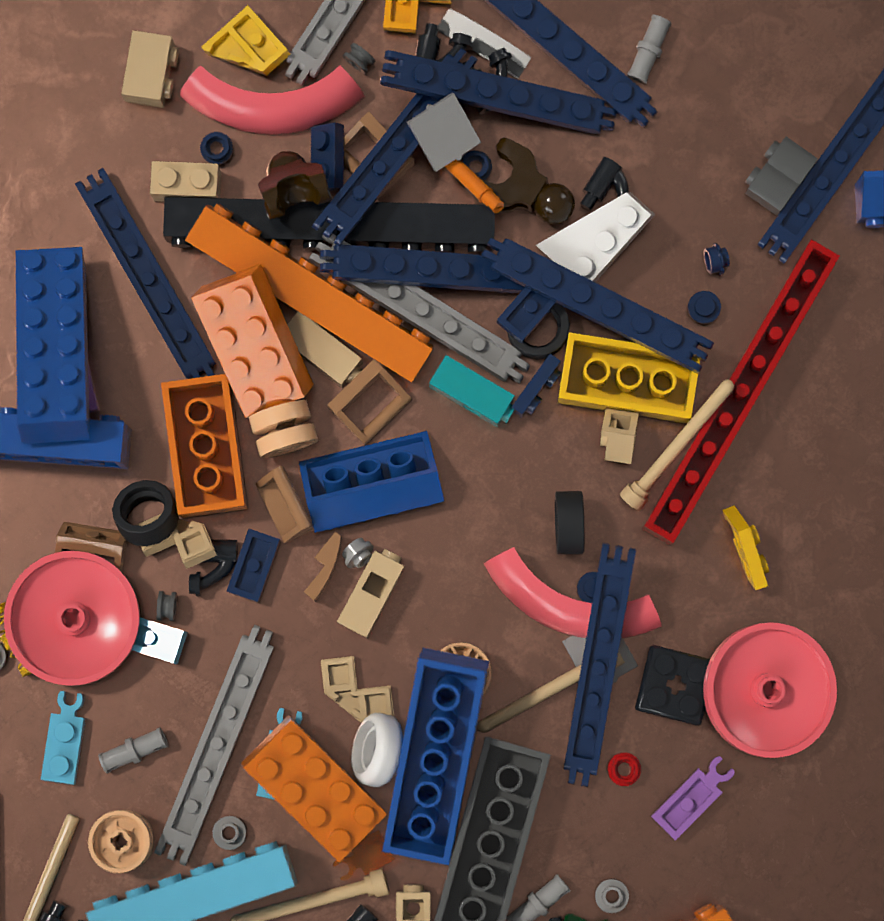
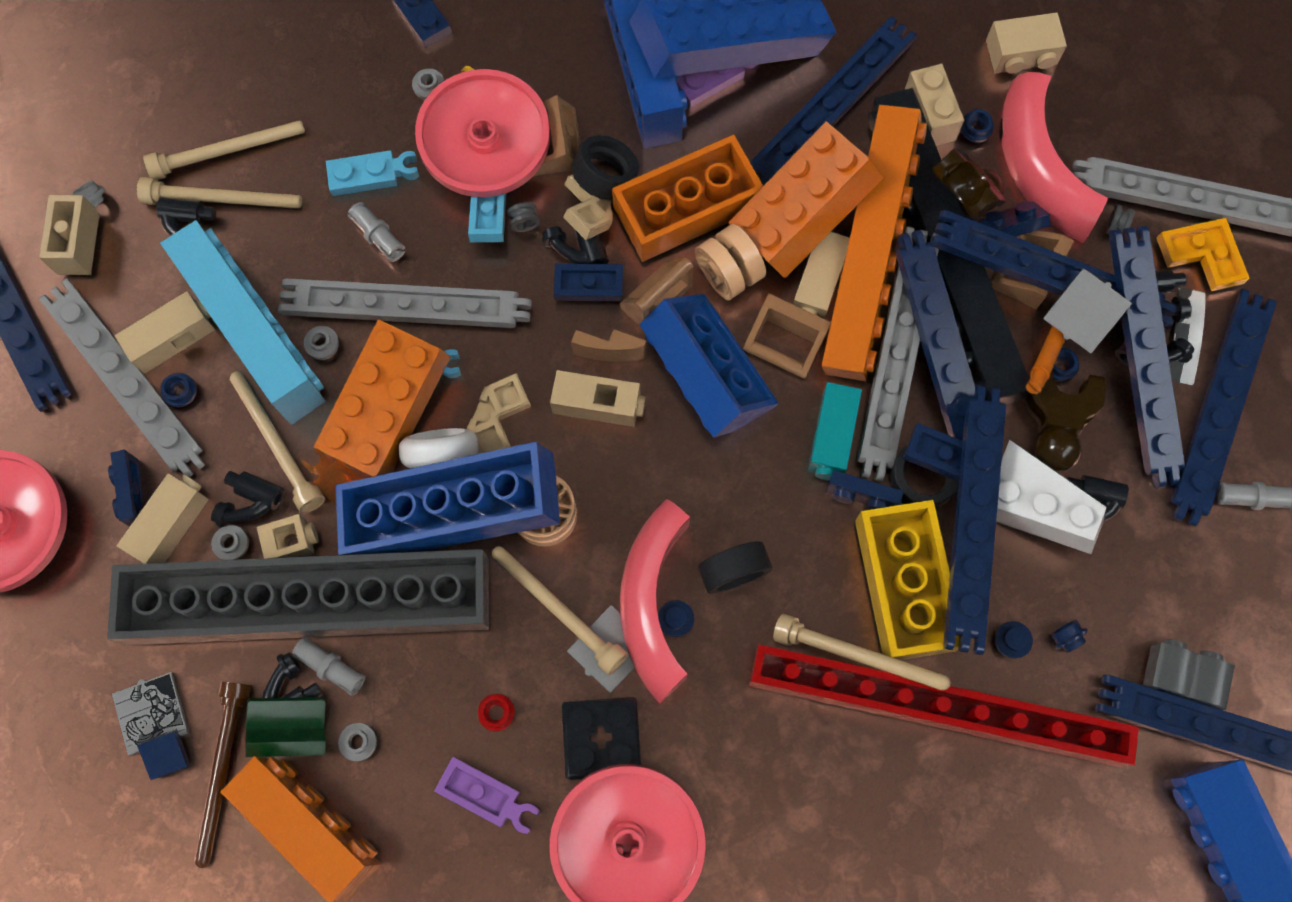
camera: 70 degrees right, 10 degrees down
light nougat wheel [88,810,155,873] -> none
yellow wing [201,5,291,76] -> none
light grey plate [342,538,374,568] -> none
dark blue hinge [564,543,636,787] -> none
tan brick [600,408,639,464] -> none
yellow wing [722,505,770,590] -> none

